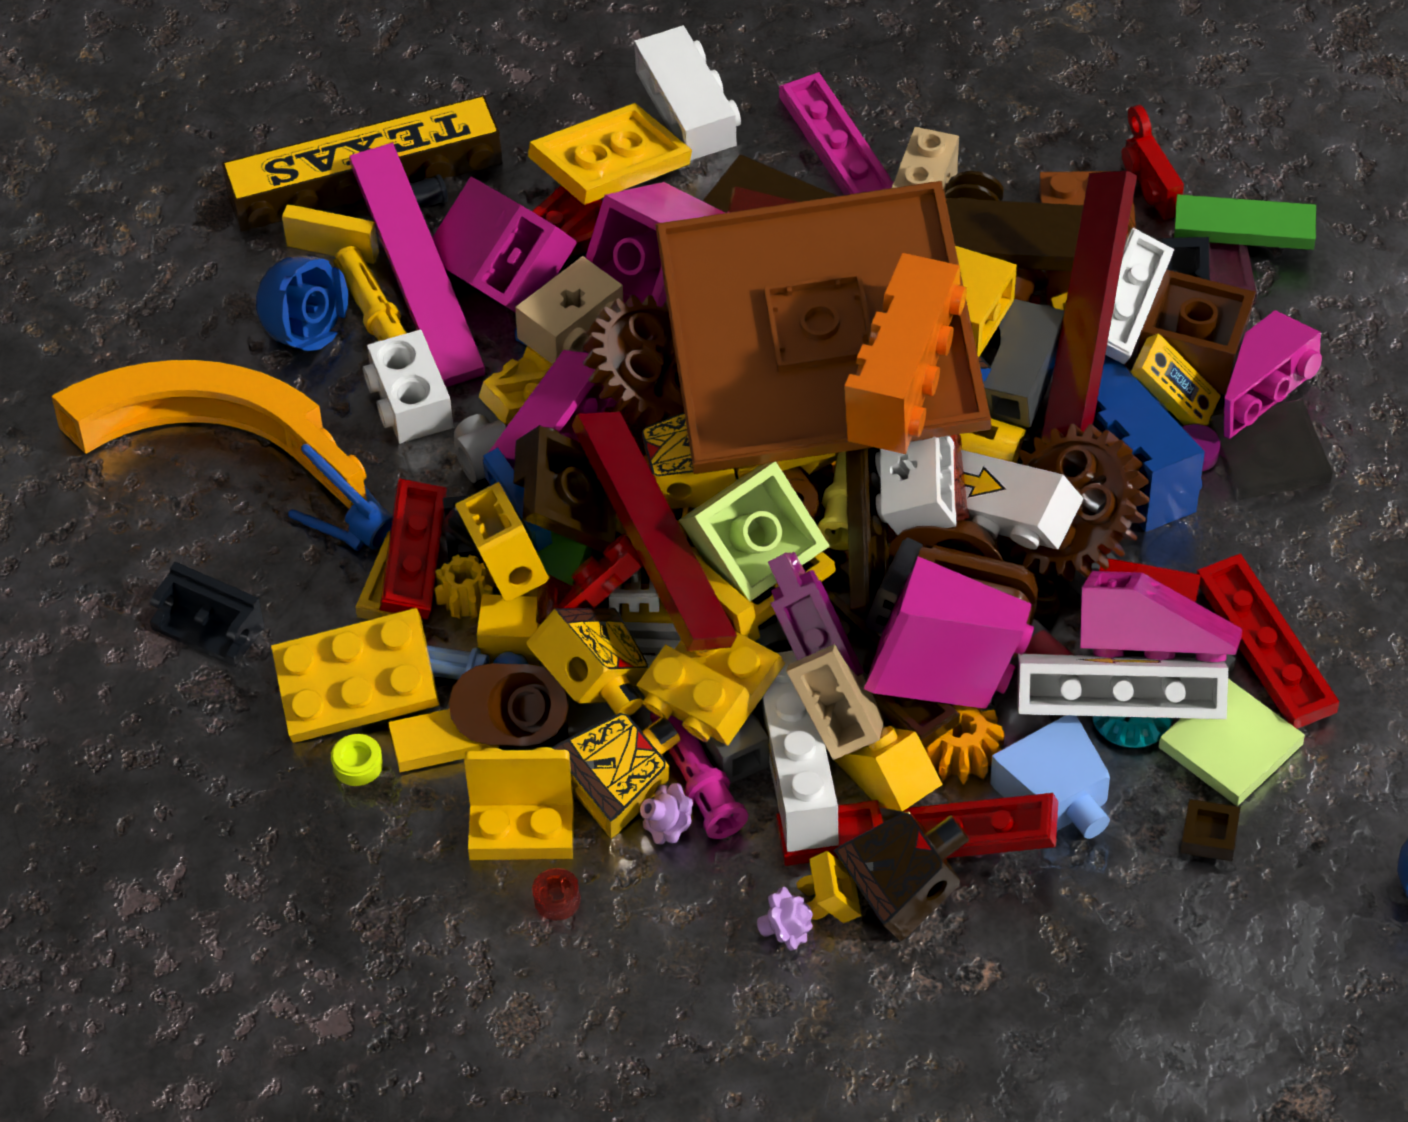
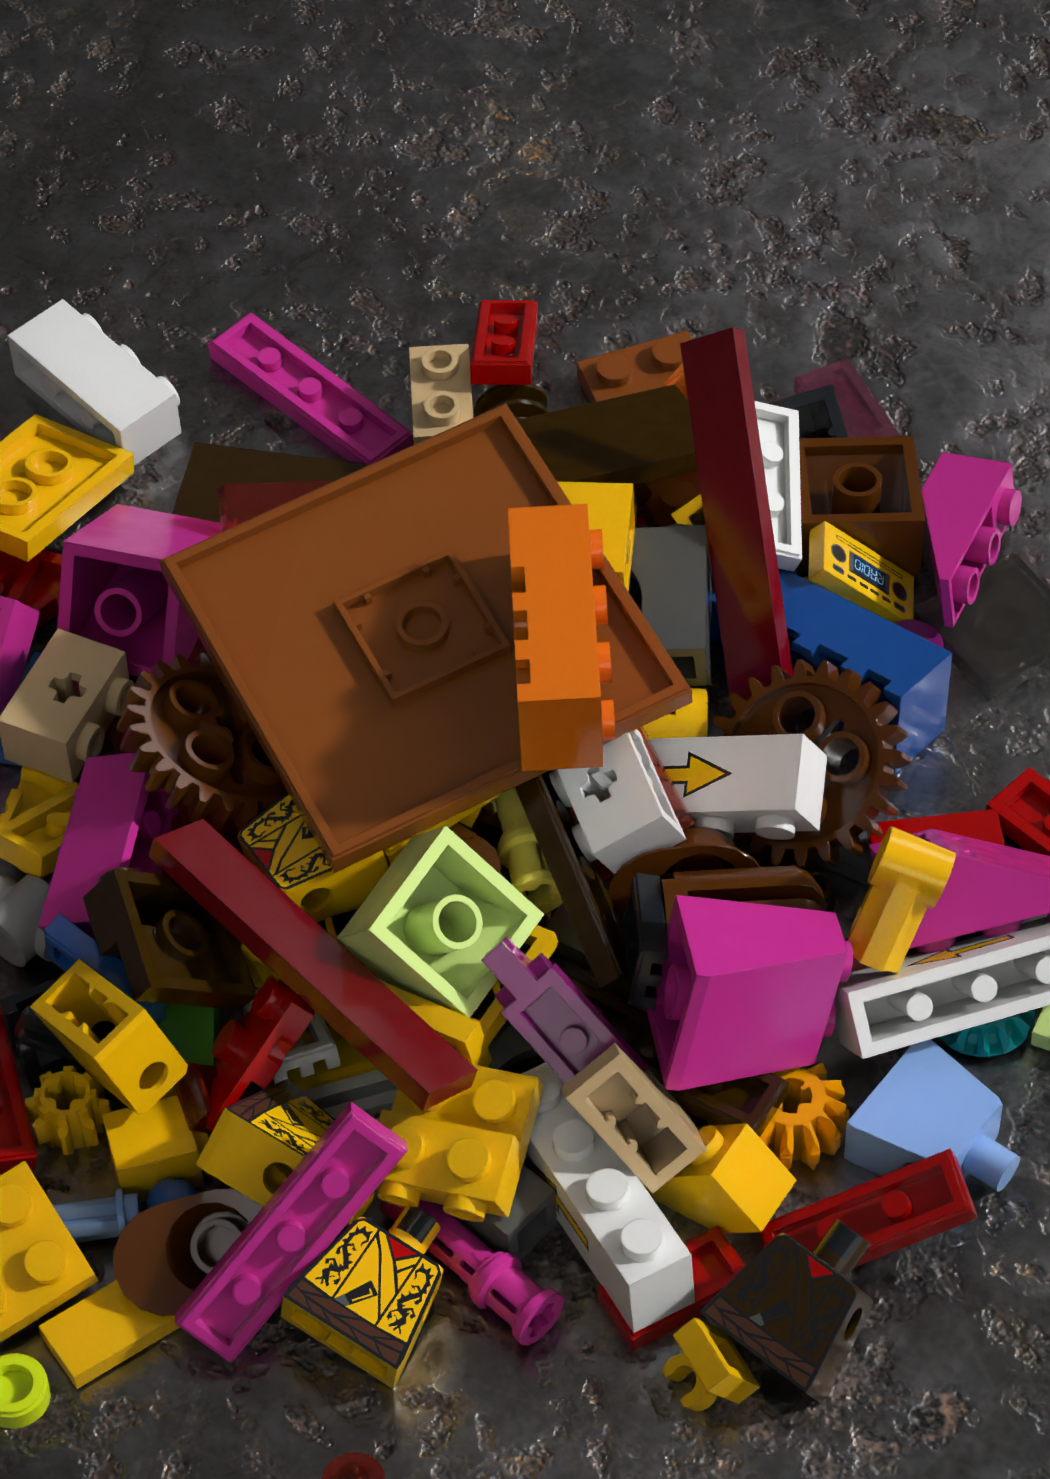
camera: 20 degrees left, 0 degrees up
yellow bracket [464,747,574,860] -> none
lavender plant [640,783,693,845] -> none
lavender plant [757,887,813,951] -> none
red hinge [1121,104,1184,221] -> none
bright green tile [1174,194,1316,250] -> none
none -> dark pink tile [175,1101,408,1363]
none -> red tile [470,300,538,385]
none -> yellow piece [846,826,956,974]

